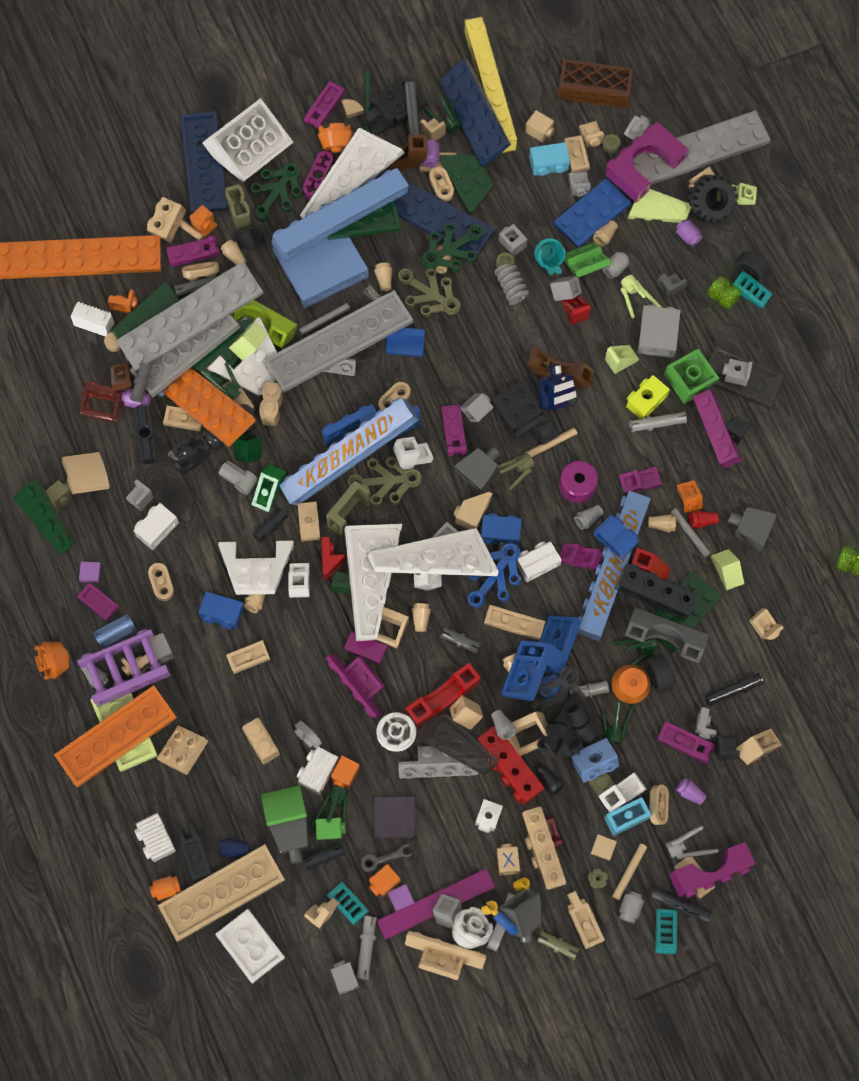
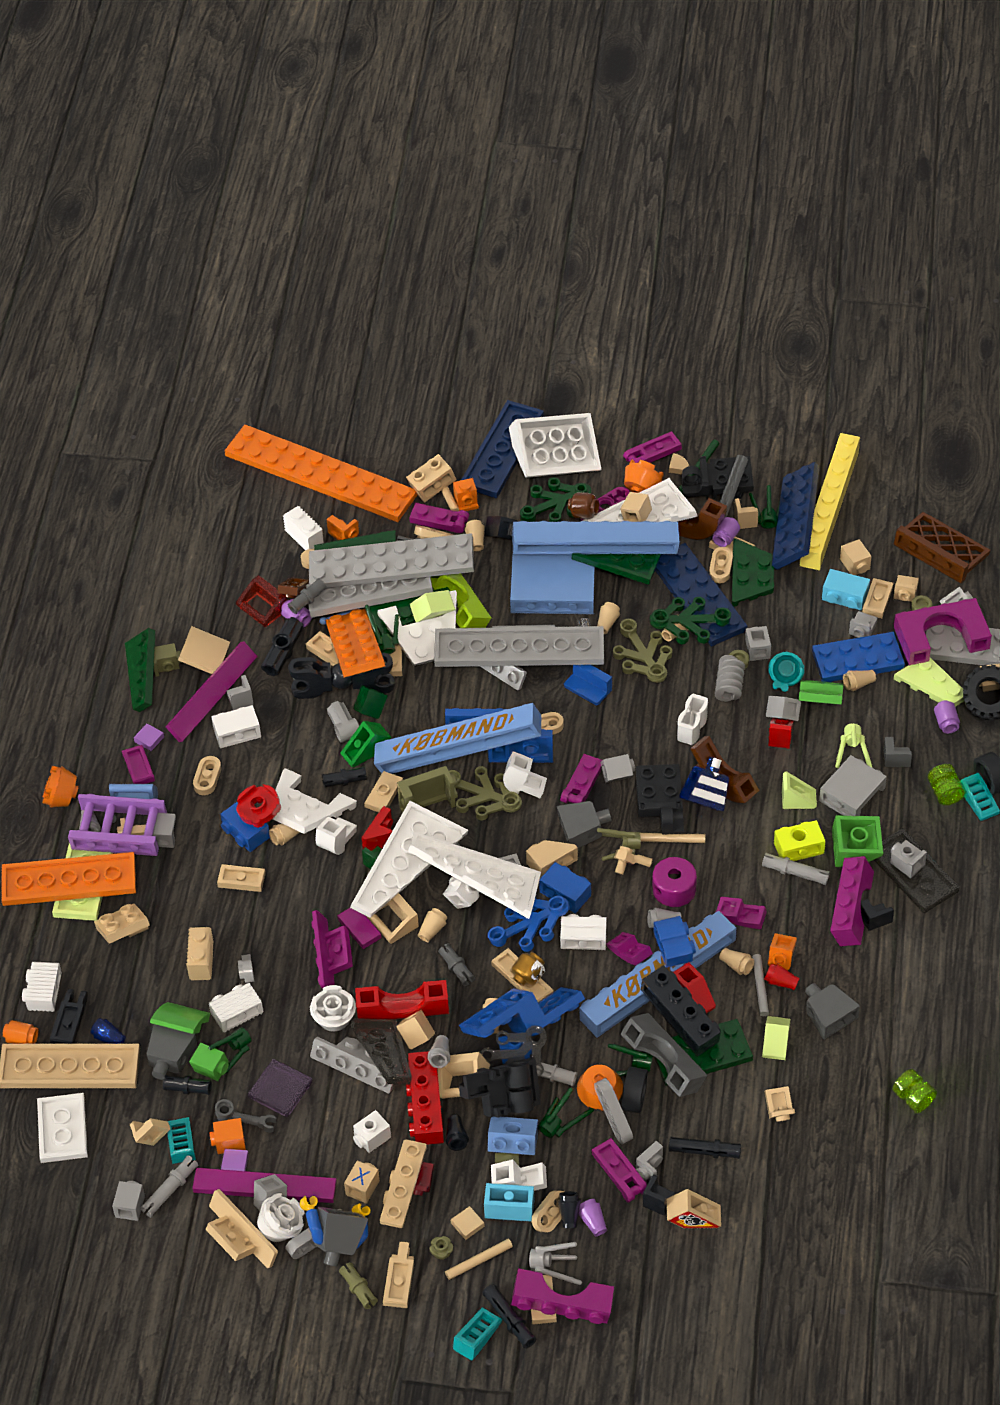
camera: 35 degrees right, 20 degrees down
olive brick [225,184,251,229] -> none
tan brick [259,382,283,426] -> none
orange brick [331,756,360,789] -> none
light grey brick [602,252,629,279] -> none
light grey brick [619,891,644,924] -> none
none -> magenta tile [166,641,257,742]
none -> red plate [236,784,281,828]
none -> pearl gold head [512,952,545,986]
none -> black cone [557,1191,581,1228]
none -> reddish brown head [568,492,599,520]
none -> light grey beam [594,1078,633,1144]
none -> tan piece [614,846,652,875]
none -> tan brick [620,492,652,522]
none -> white brick [677,694,708,745]

